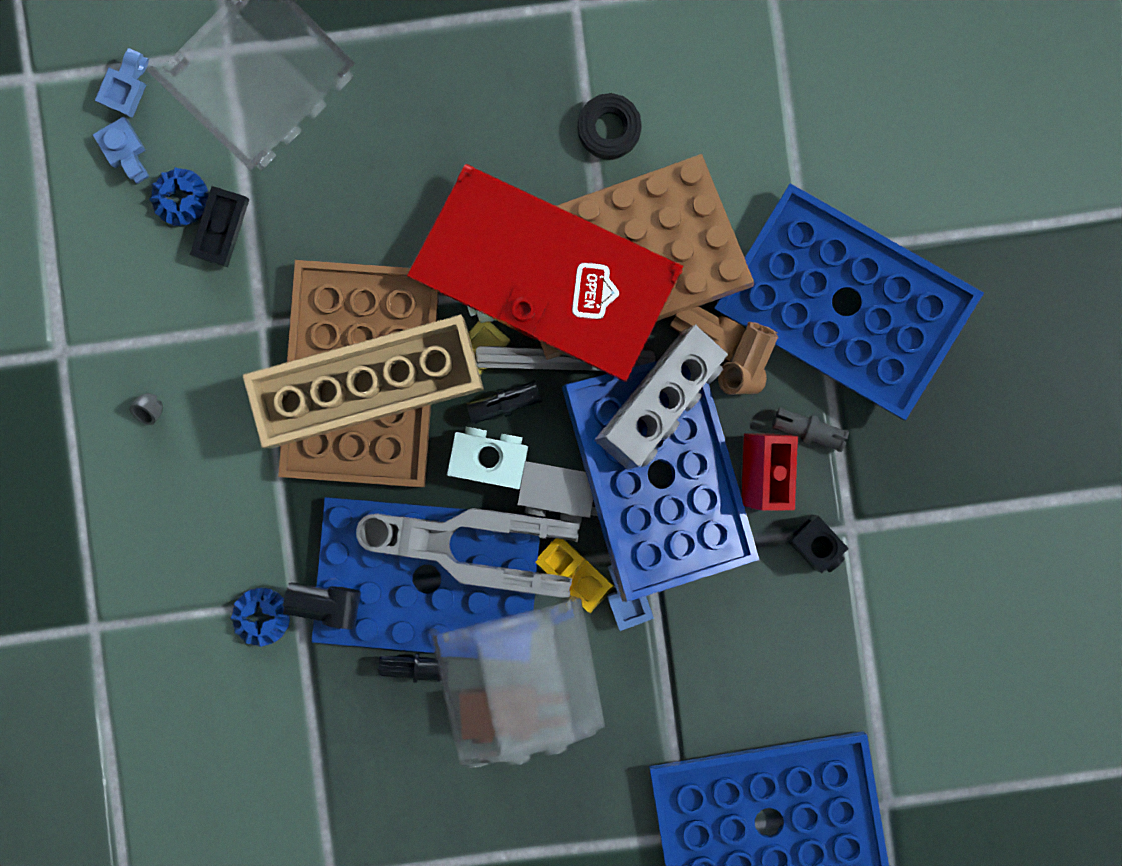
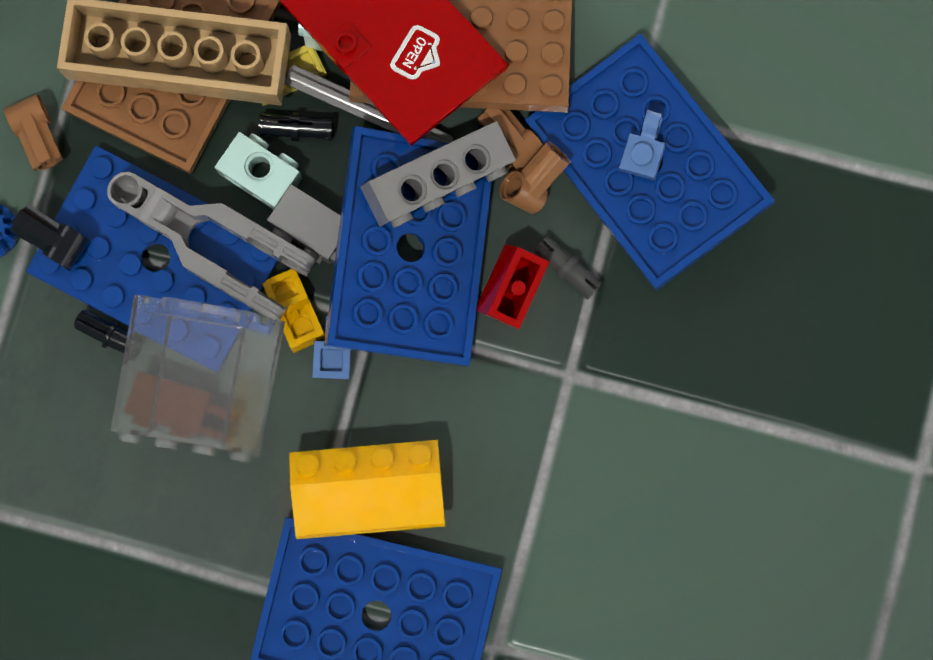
camera: 20 degrees right, 5 degrees down
black brick [786,515,849,573] -> none
none -> medium nougat piece [4,94,64,172]
none -> yellow slope [289,440,445,539]
none -> medium blue plate [619,110,666,181]

